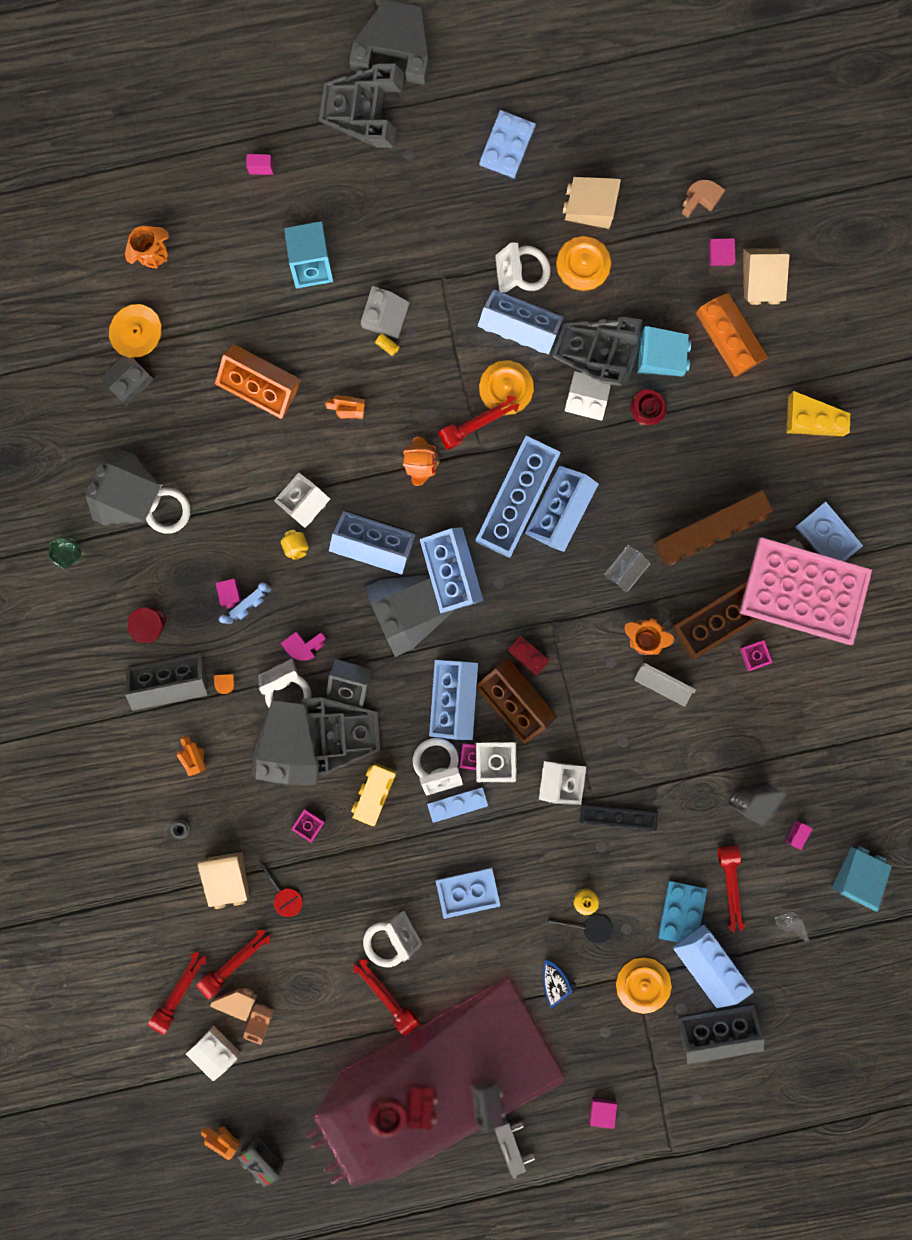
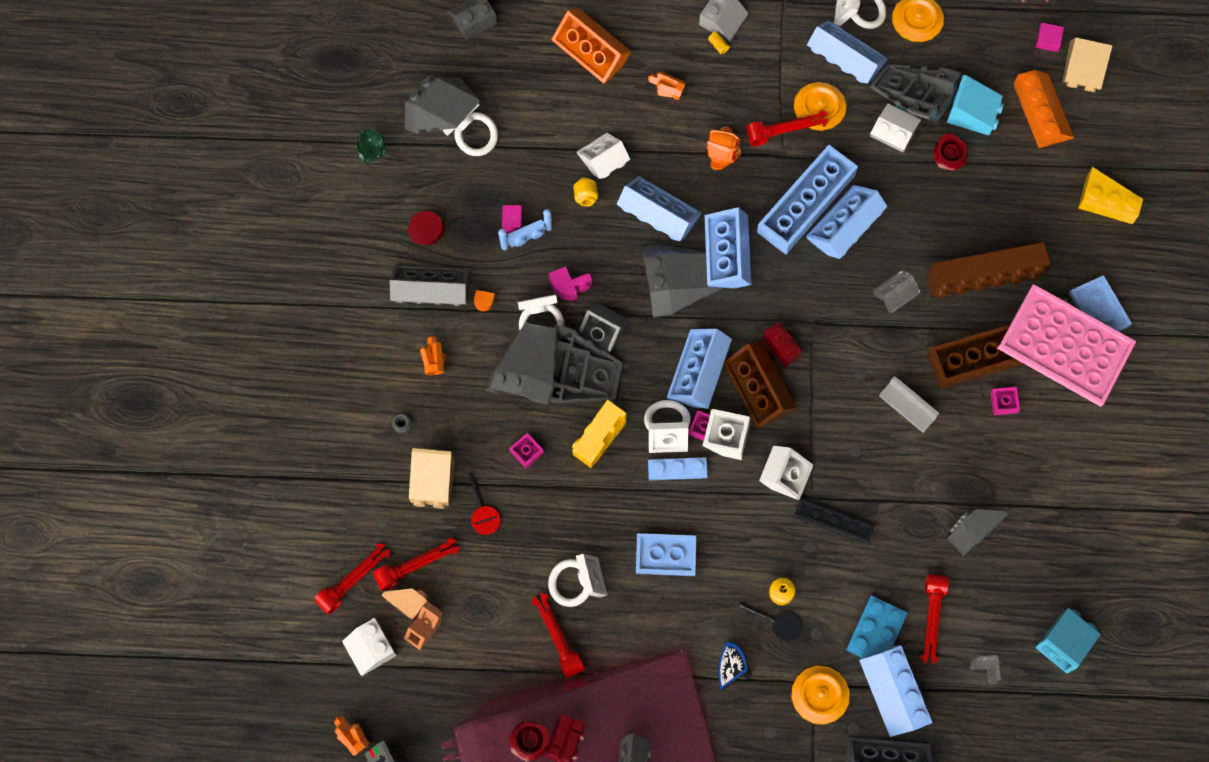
camera: 15 degrees right, 15 degrees down
orange piece [625,618,674,655] -> none
dark pink piece [785,821,812,850] -> none

